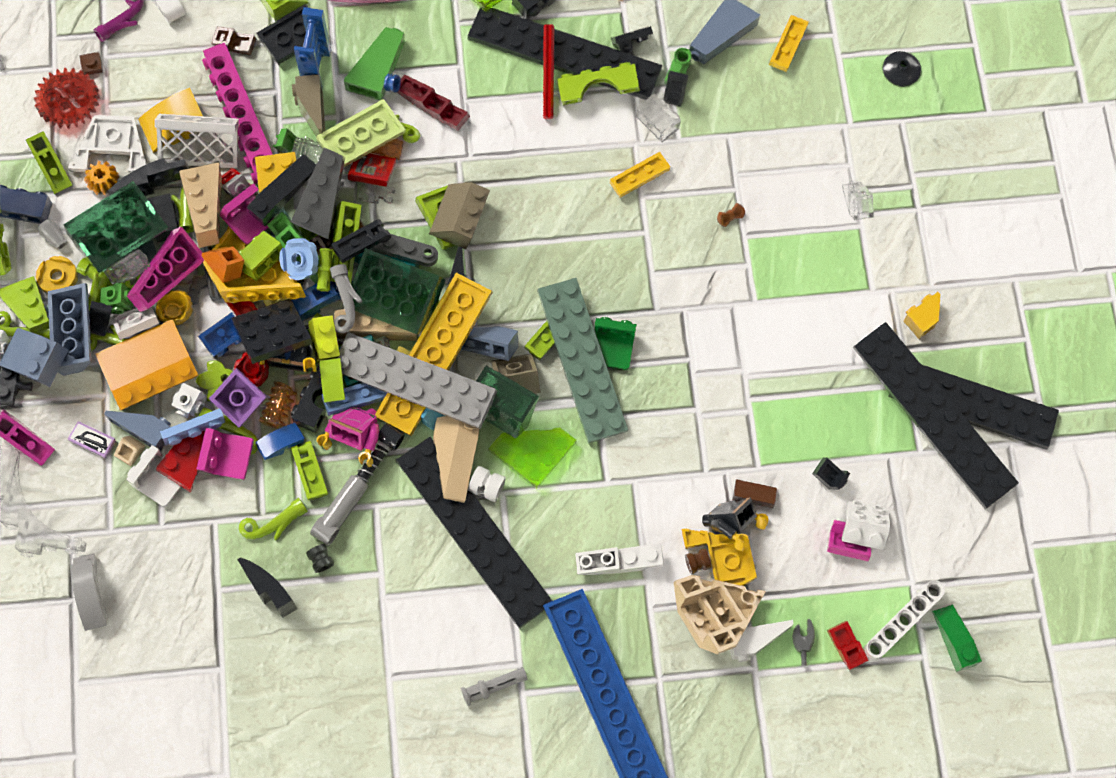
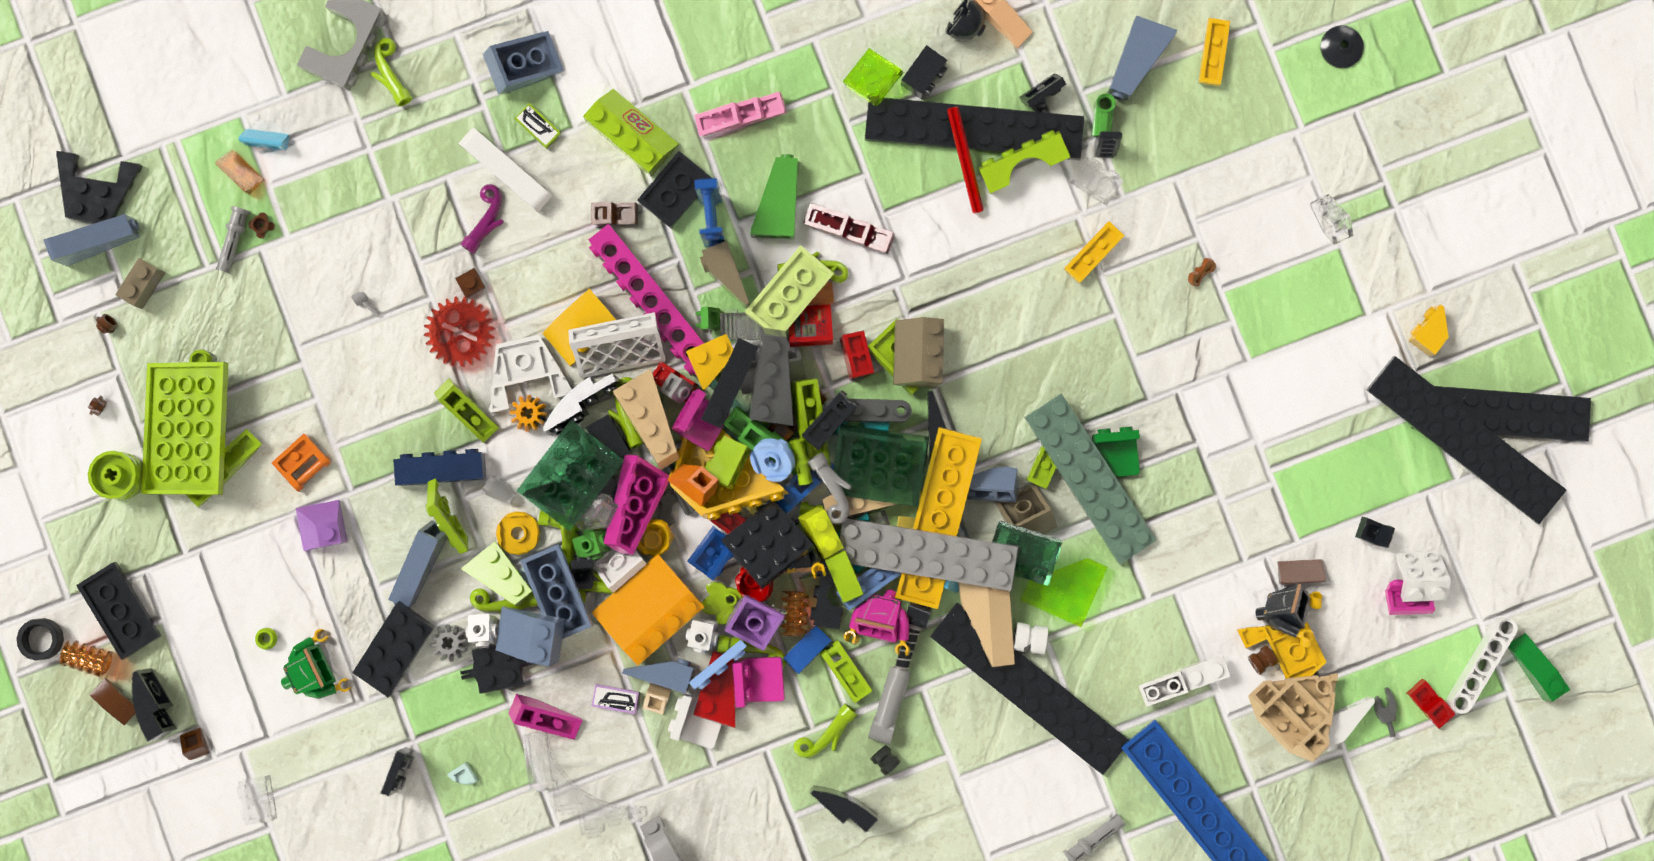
camera: 10 degrees left, 15 degrees up
blue bush [384,74,401,93] -> none
none -> red hinge [839,330,874,380]

